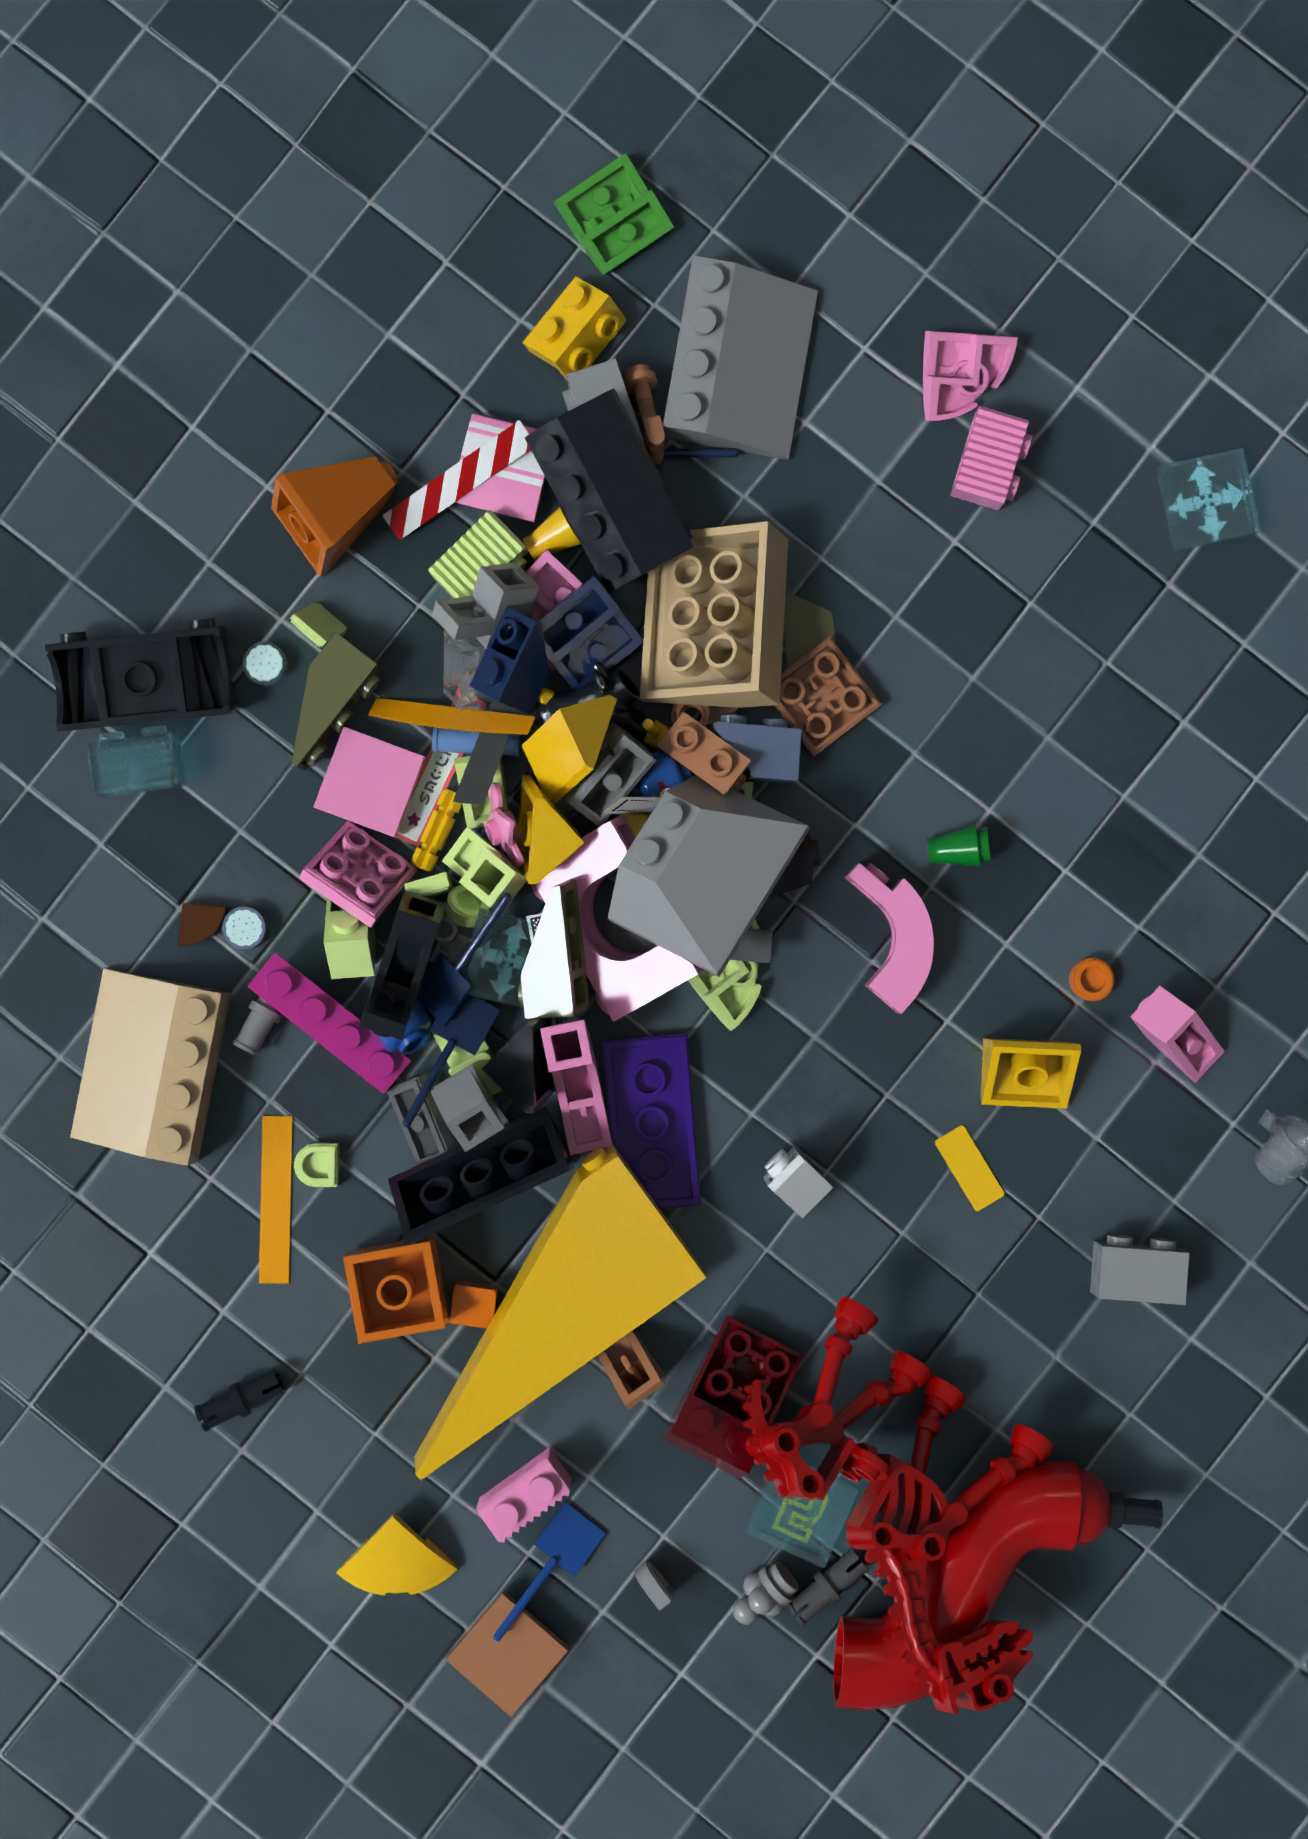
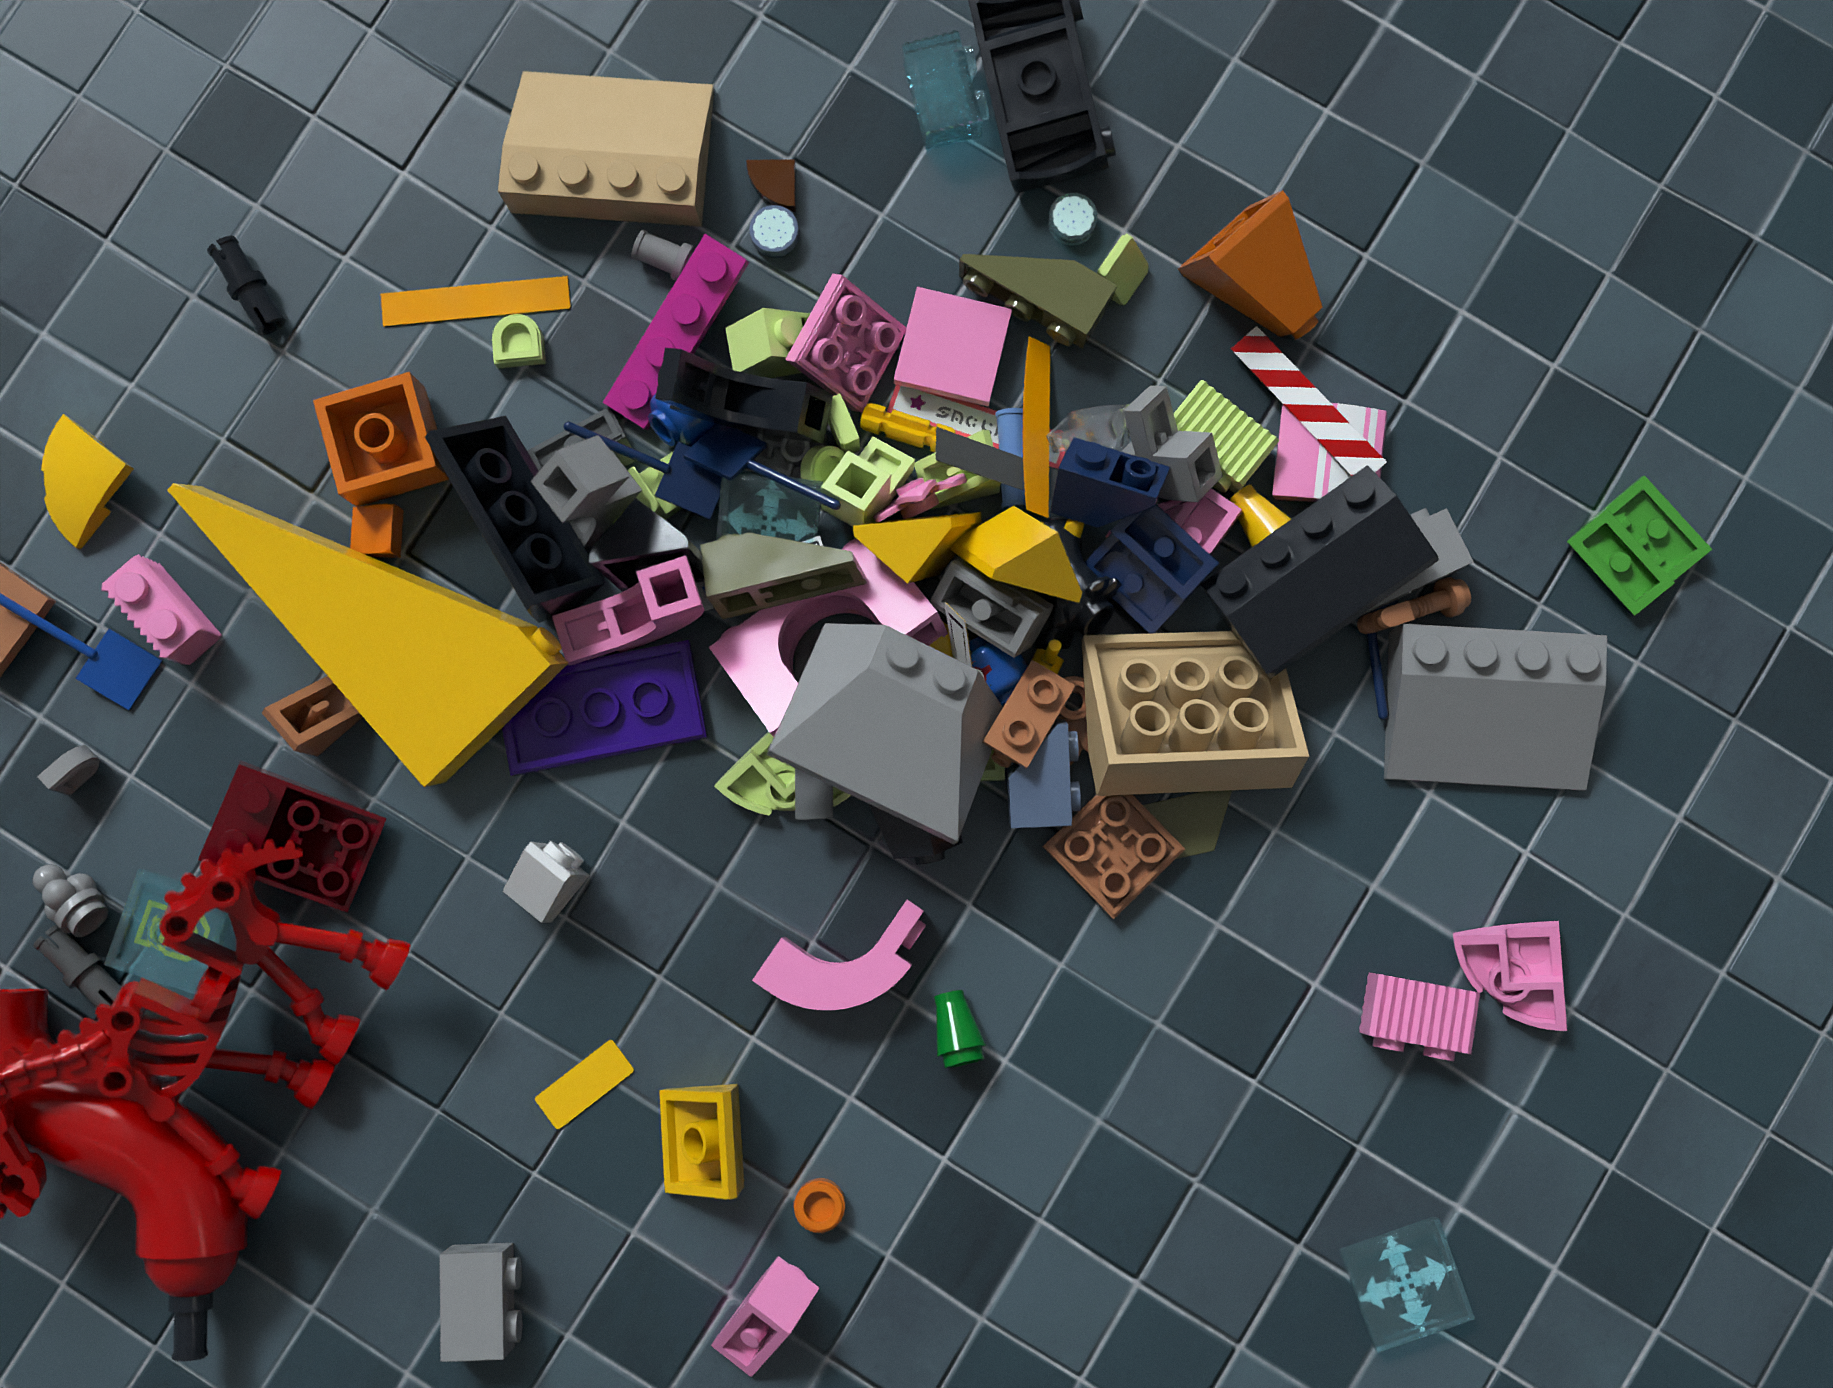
camera: 90 degrees right, 5 degrees down
yellow bracket [522,276,626,380] -> none

